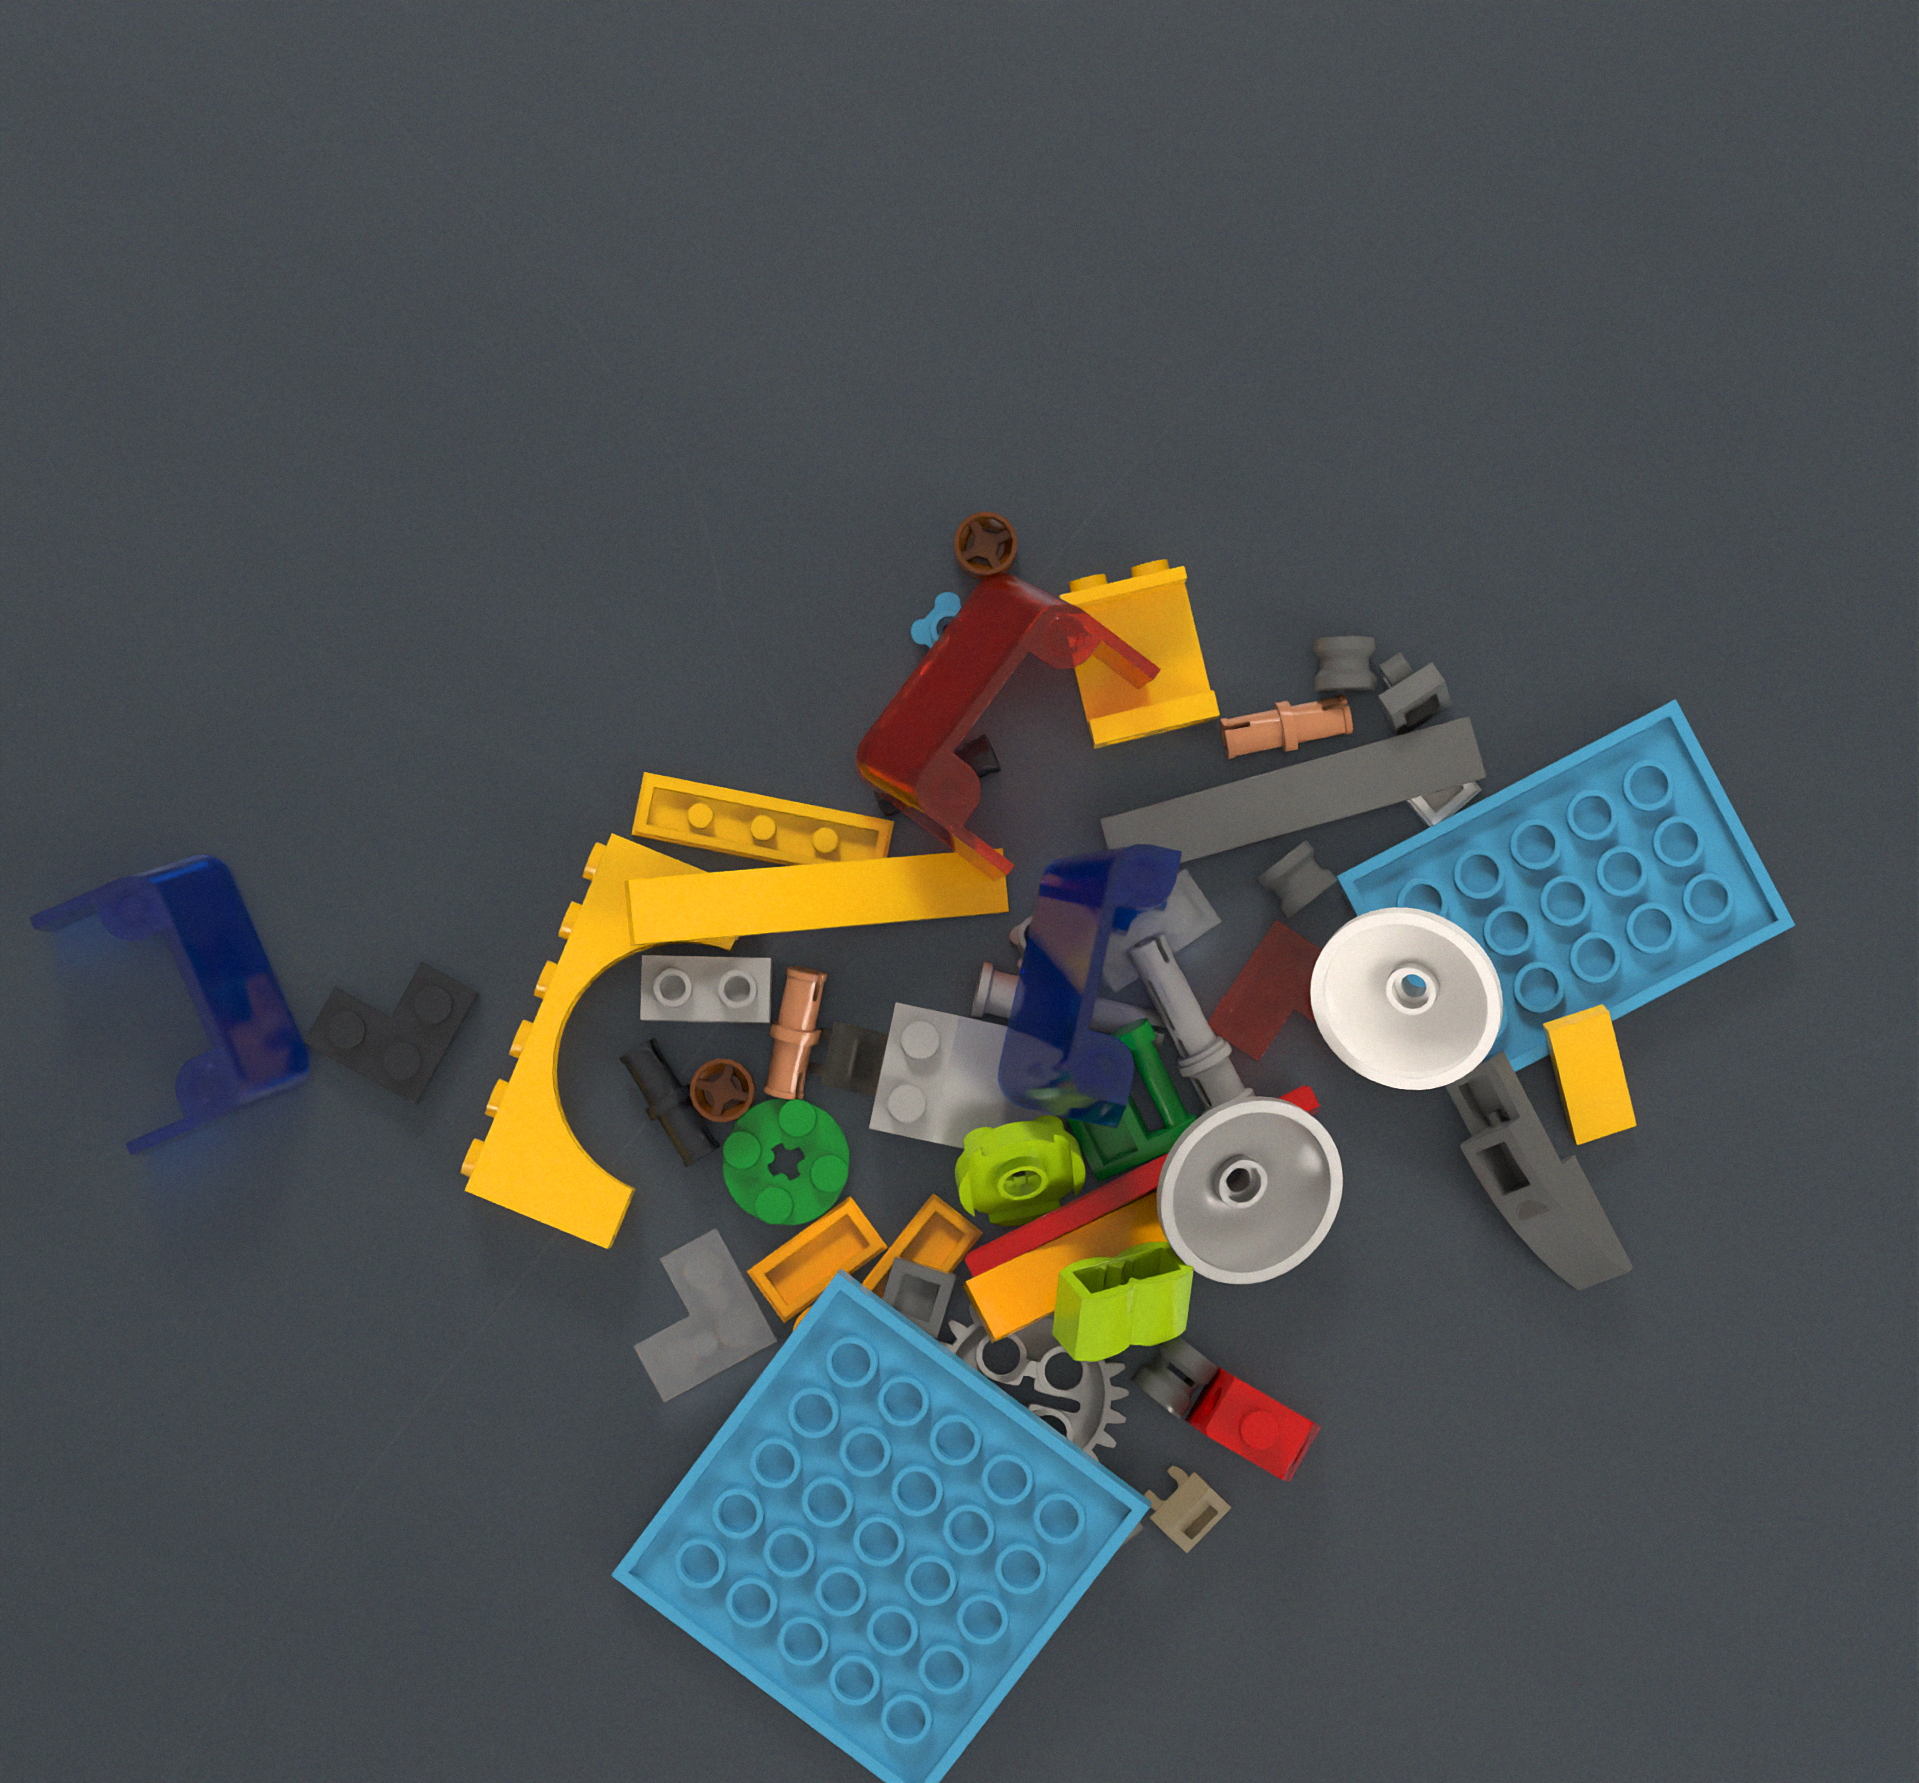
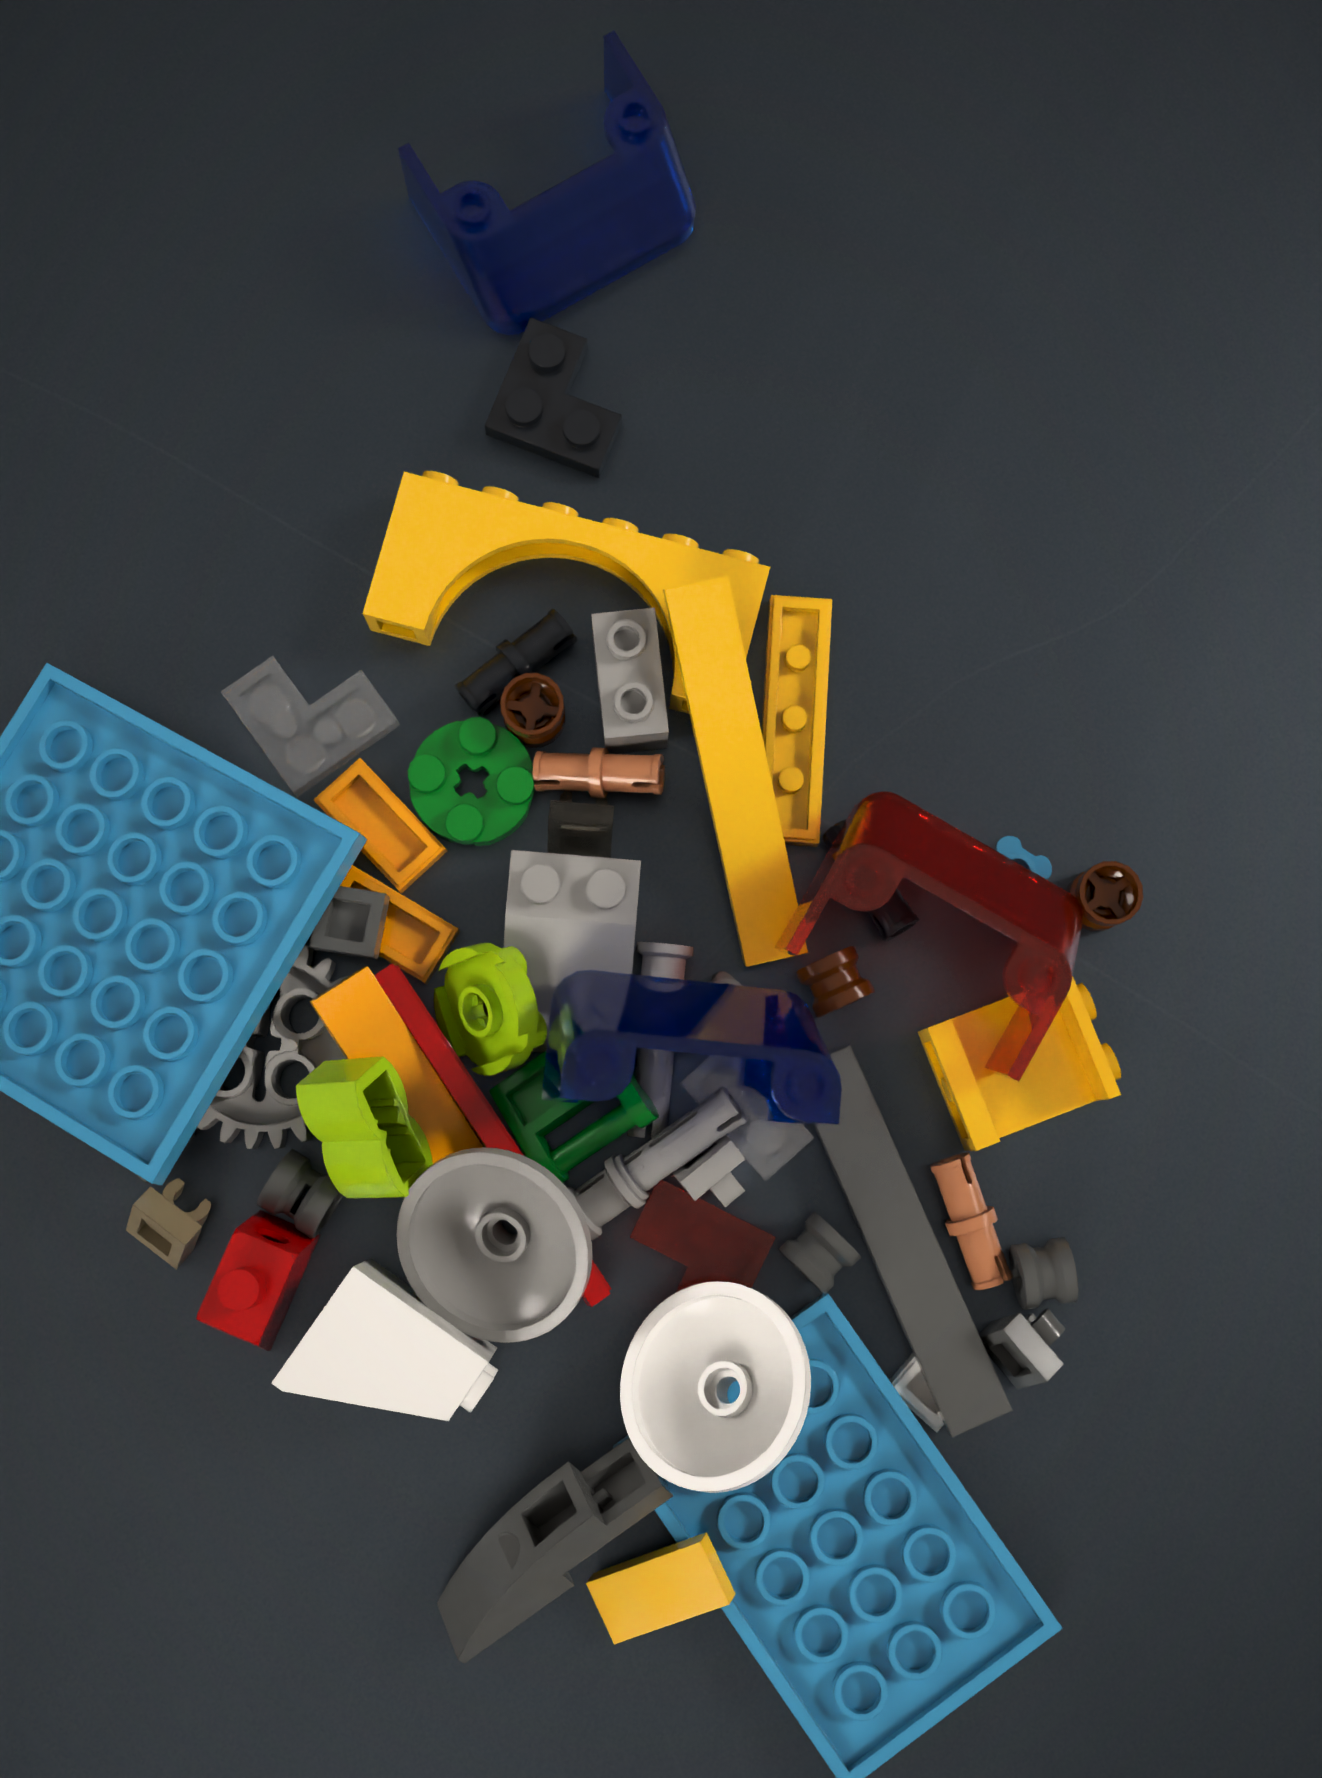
camera: 75 degrees right, 5 degrees down
none -> white slope [272,1258,498,1421]
none -> light grey tile [672,1135,746,1207]
none -> reddish brown wheel [796,945,875,1018]

